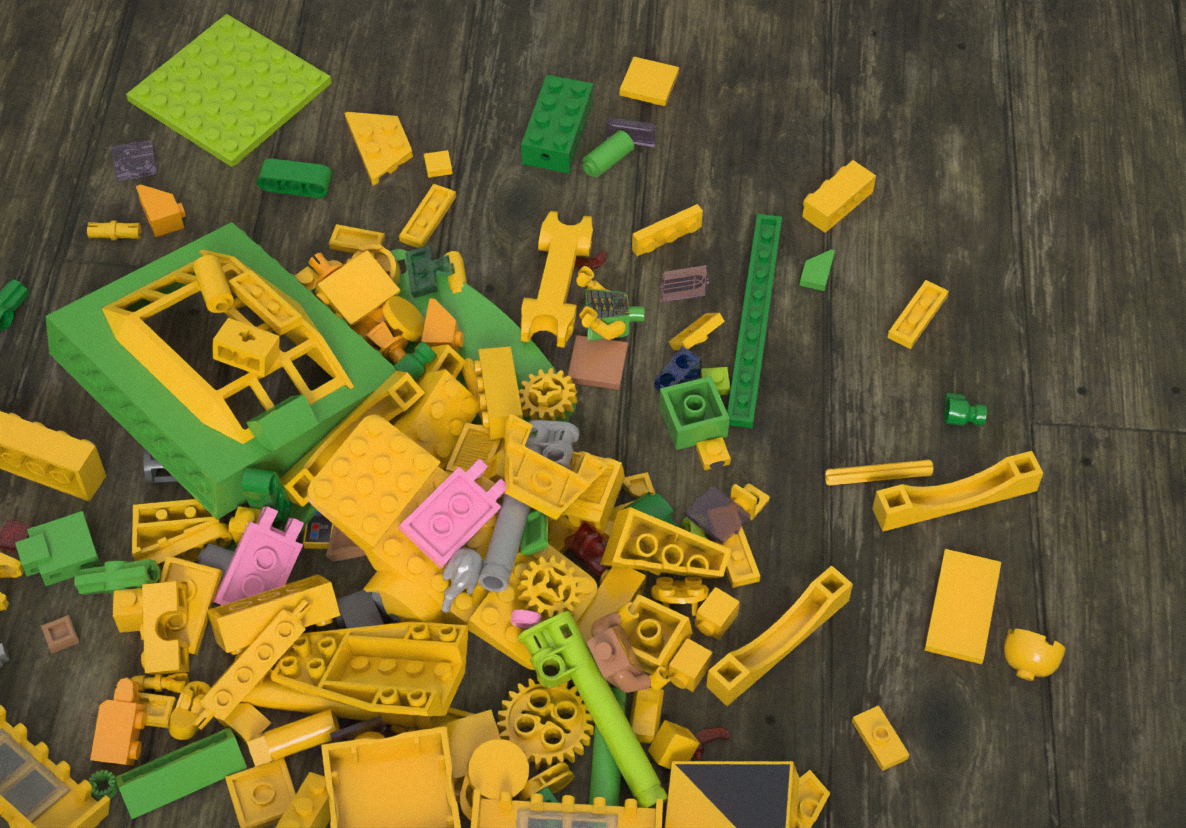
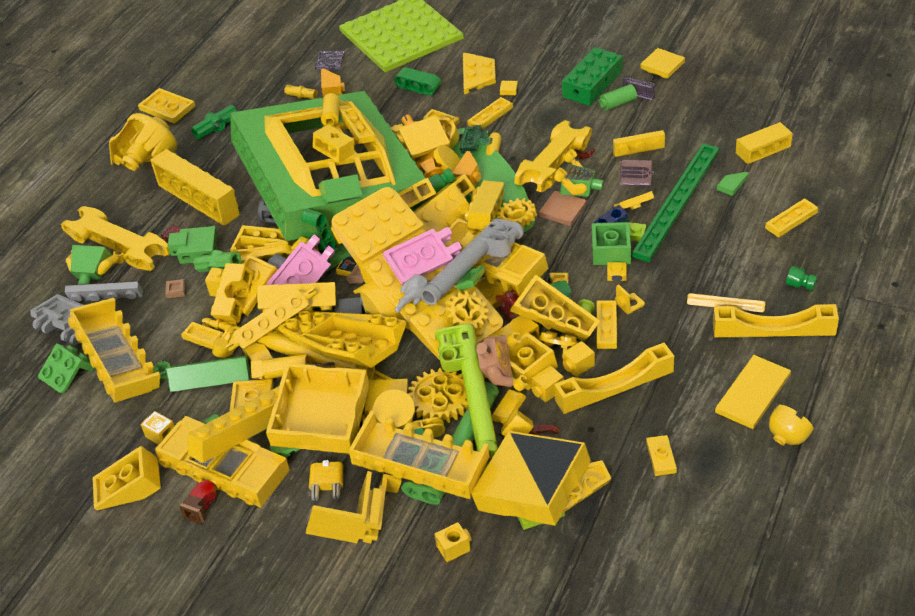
camera: 25 degrees right, 10 degrees down
light orange hinge [90,677,147,766] -> none
yellow wing [505,413,608,520] -> none
bright pink tile [511,610,542,629] -> none
piece [684,486,751,545] -> none

